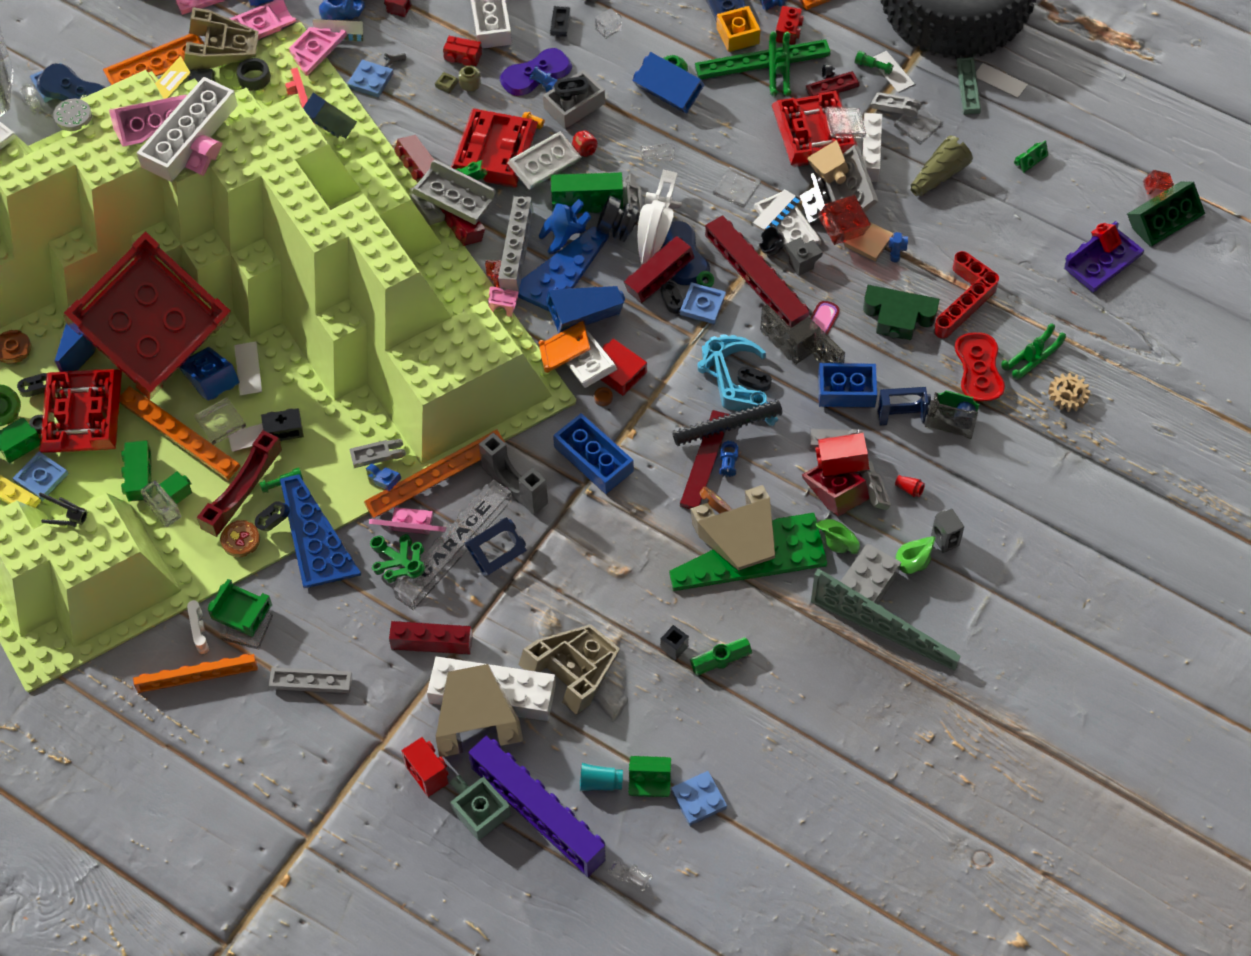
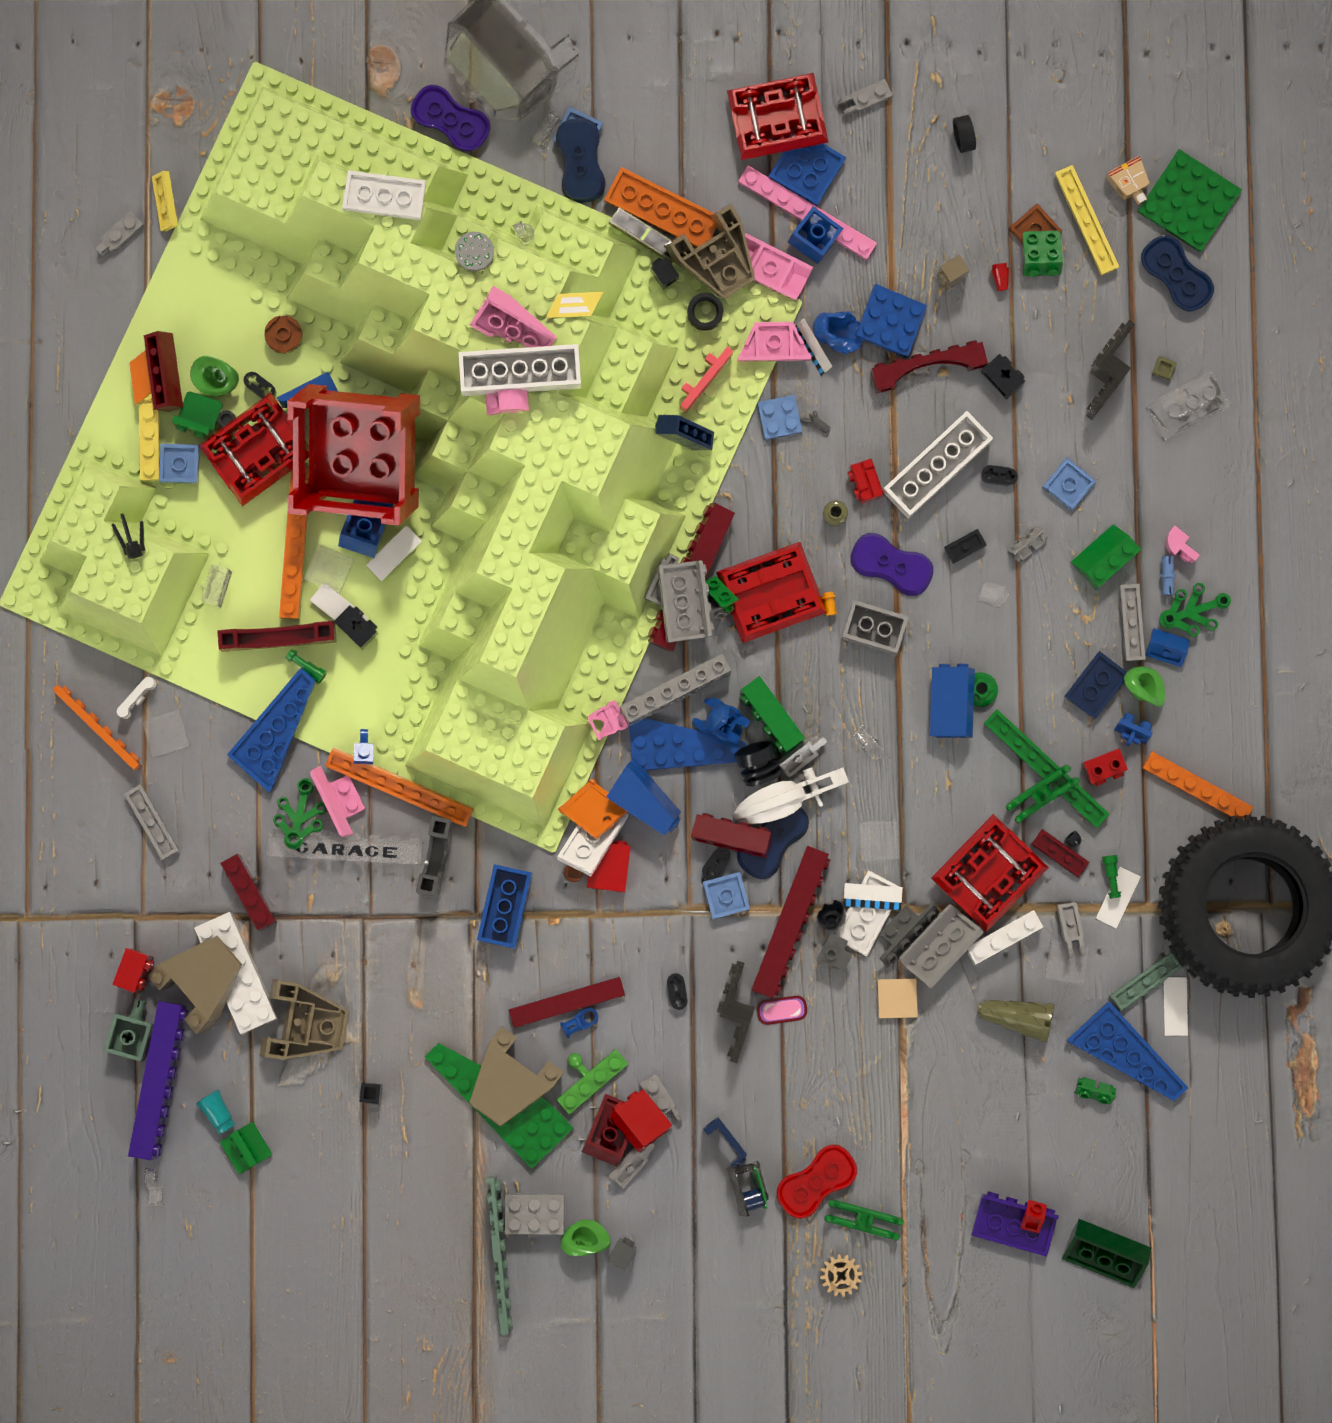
camera: 55 degrees right, 25 degrees up
green brick [121,440,152,502] -> none
green brick [159,471,192,506] -> none
green panel [208,579,272,637] -> none
tile [220,520,260,557] -> none
black beam [255,501,290,532] -> none
light grey hinge [349,439,406,468] -> none
olive tile [435,72,459,93] -> none
dark blue panel [464,517,527,576] -> none
clear red bracket [485,260,501,288] -> none
white tile [508,131,582,190] -> none
blue connector [529,66,557,92] -> none
black plate [554,77,589,97] -> none
red head [572,131,598,157] -> none
medium blue plate [671,771,727,826] -> none
black piece [672,399,783,447] -> none
green piece [690,637,752,676] -> none
green plate [696,271,714,288] -> none
medium azure piece [697,335,778,426] -> none
dark orange tile [700,487,732,514] -> none
light orange brick [716,6,761,52] -> none
tan torso [808,140,849,184] -> none
bright green hat [816,519,860,554] -> none
clear red brick [818,195,871,245] -> none
blue brick [818,363,877,407] -> none
clear tile [825,107,867,138] -> none
dark green brick [863,285,940,340] -> none
blue plate [889,232,908,263] -> none
red cone [895,475,925,497] -> none
red beam [934,251,999,339] -> none
clear red bracket [1143,170,1174,194] -> none
none -> bright green plate [557,1049,628,1114]
none -> blue wing [1066,1001,1188,1101]

